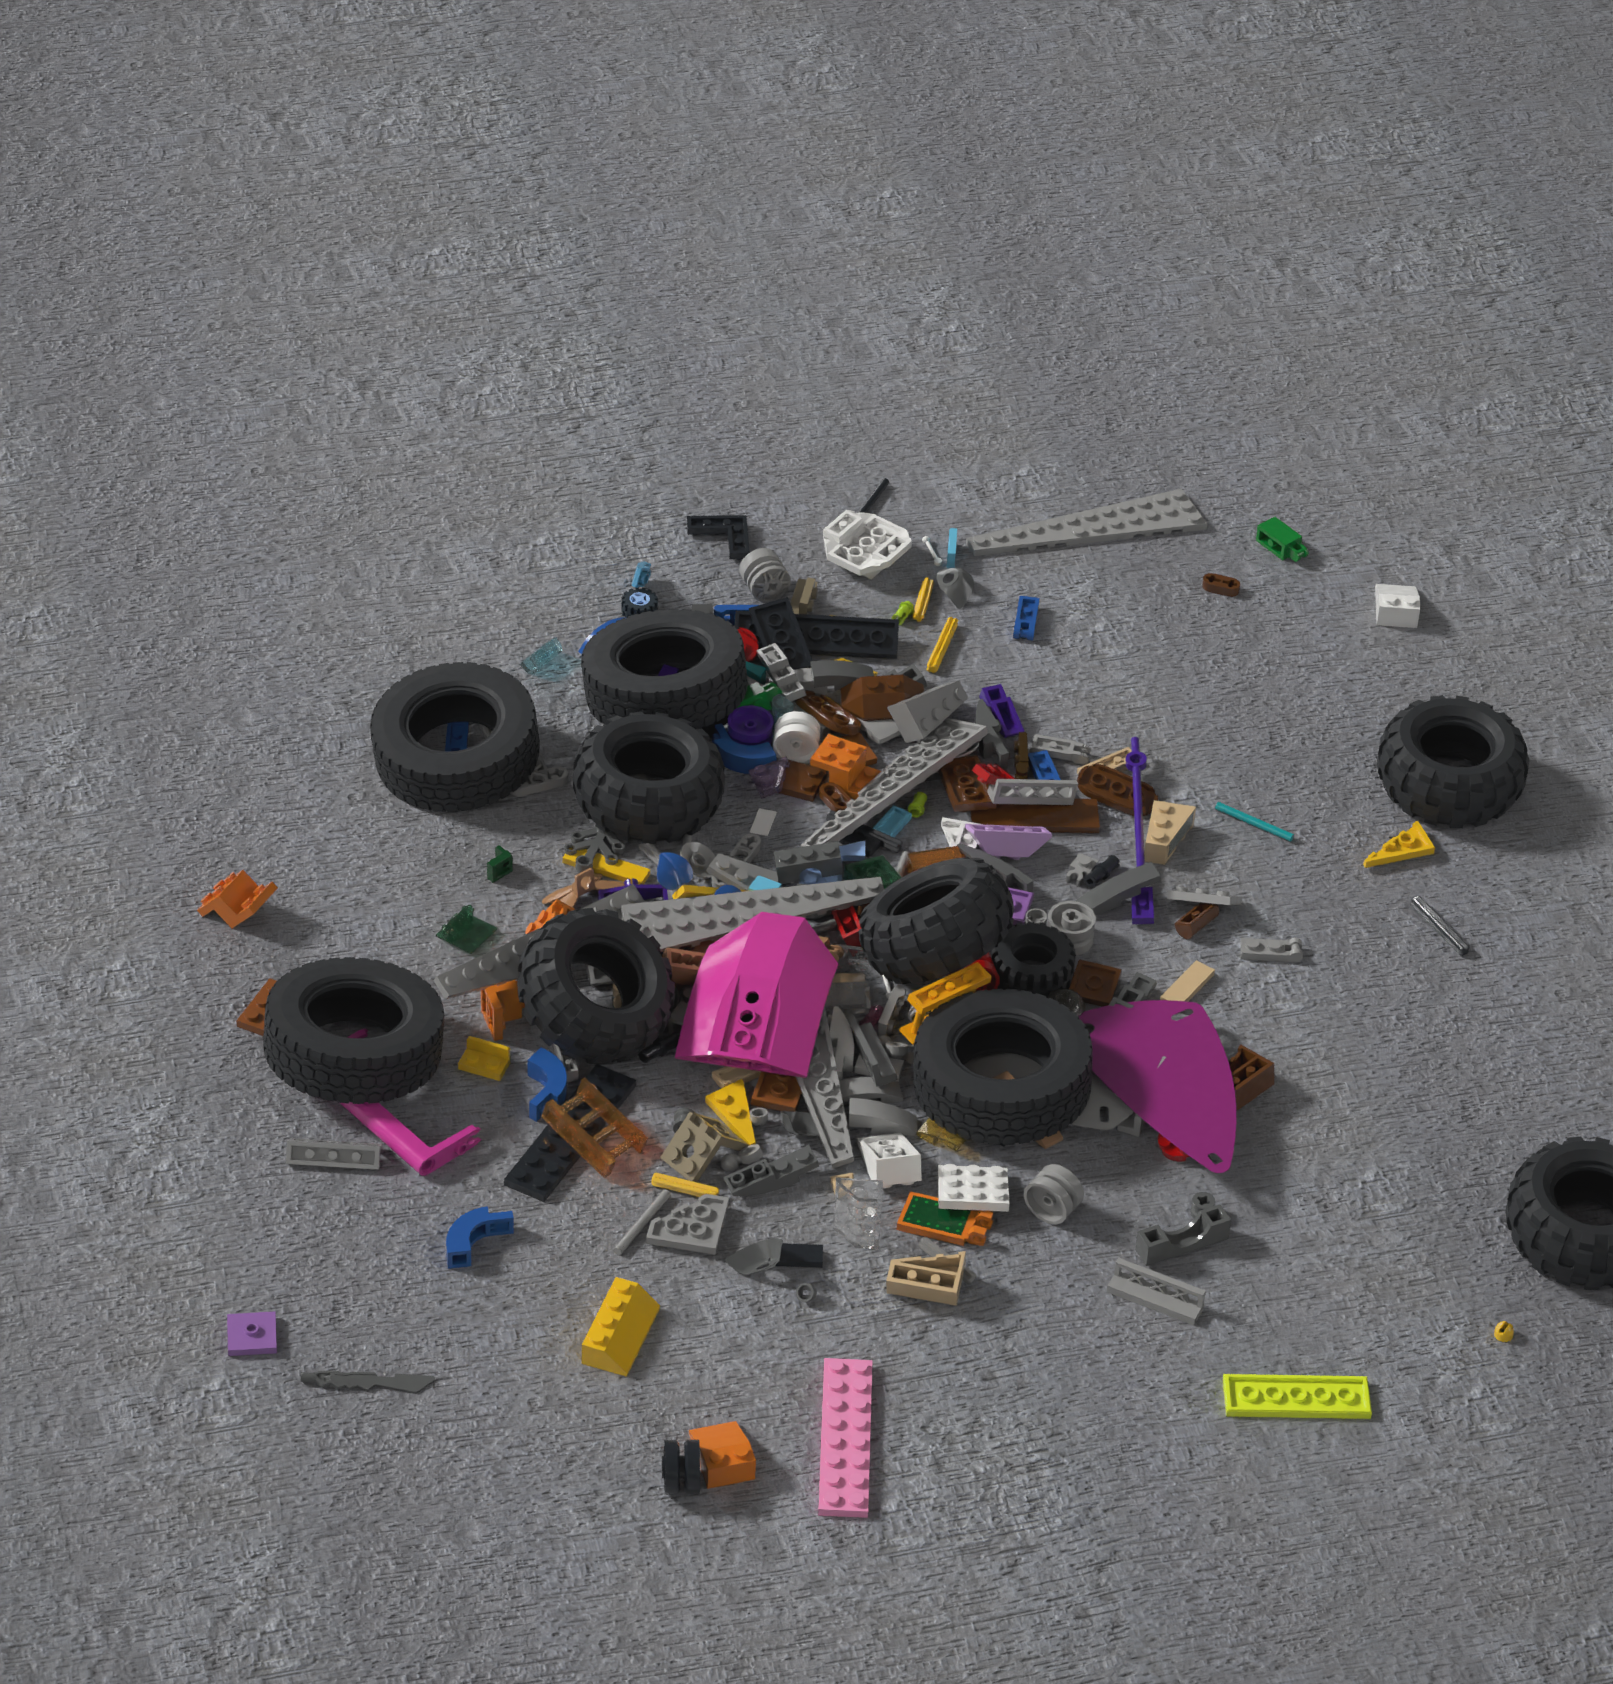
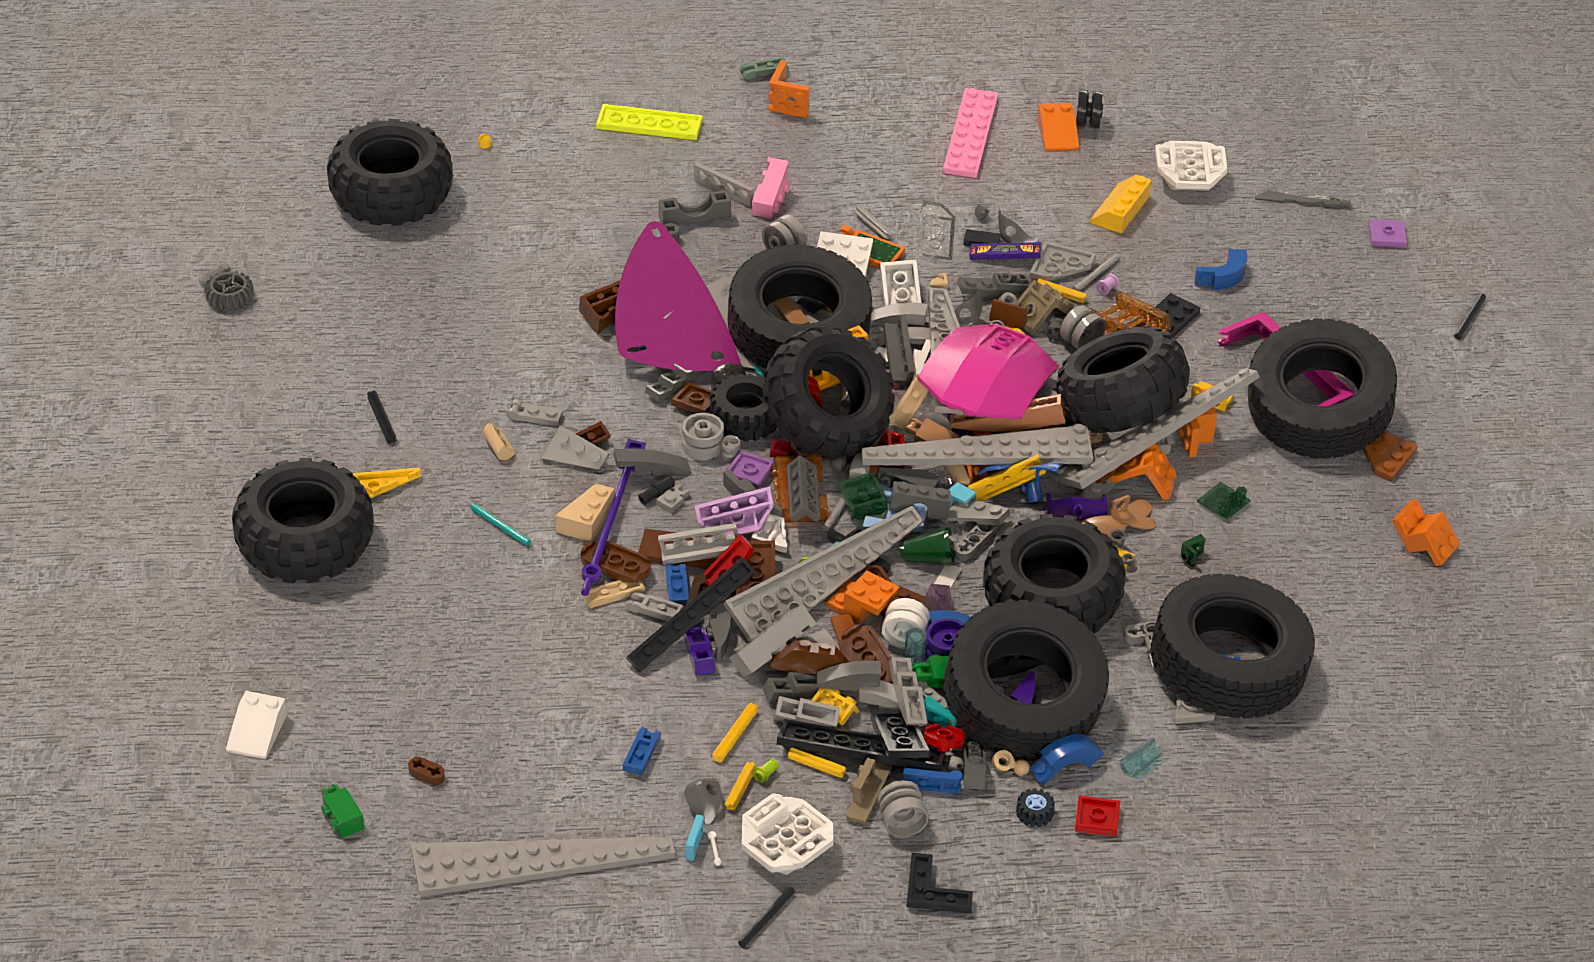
camera: 170 degrees left, 0 degrees up
dark azure slope [632,561,651,588] -> none
tan wedge [886,1251,966,1306] -> none
tan tile [1160,960,1215,1002] -> none
none -> tan brick [483,423,515,460]
none -> black plate [626,557,756,673]
none -> sand green hinge [740,57,789,80]
none -> bright pink wedge [752,157,790,219]
none -> orange bracket [768,60,810,118]
none -> light grey slope [773,696,840,728]
none -> dark grey fence [787,455,820,522]
none -> dark green cone [900,527,955,566]
none -> dark purple tile [969,242,1042,260]
none -> reddish brown slope [989,299,1027,330]
none -> light grey wheel [1060,305,1106,349]
none -> red plate [1075,795,1121,837]
none -> lavender bush [1096,273,1119,296]
none -> white piece [1155,141,1227,191]
none -> black bar [1454,293,1486,339]

